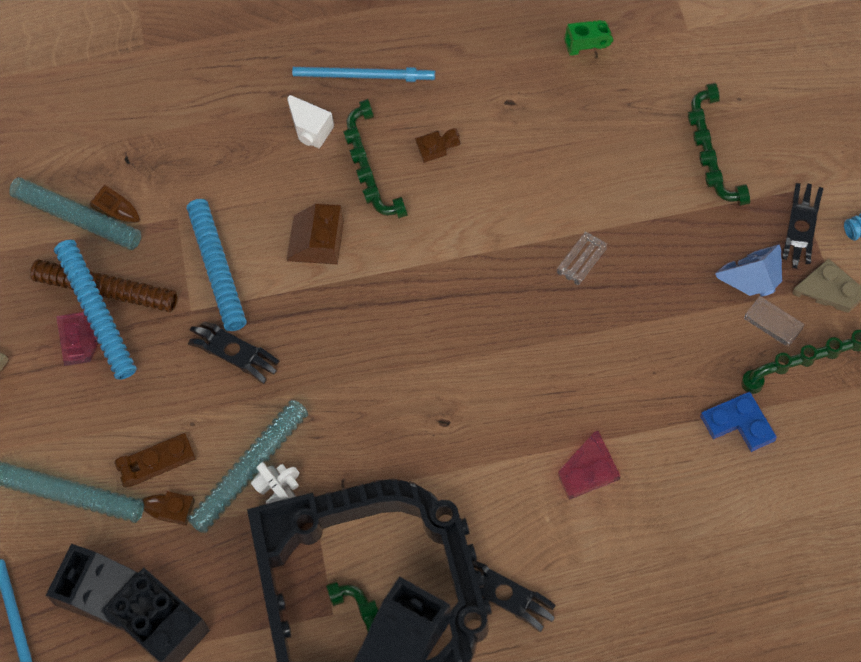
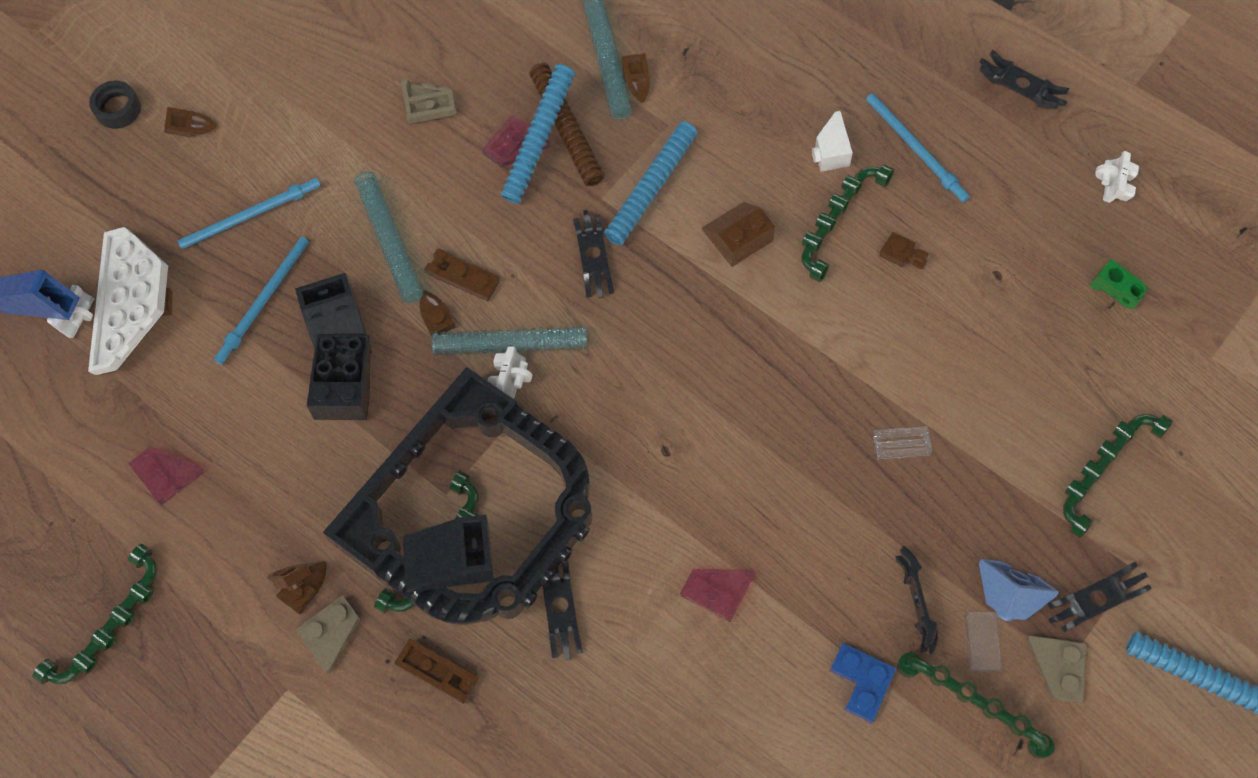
camera: 50 degrees right, 5 degrees up
none -> black piece [895,546,938,655]

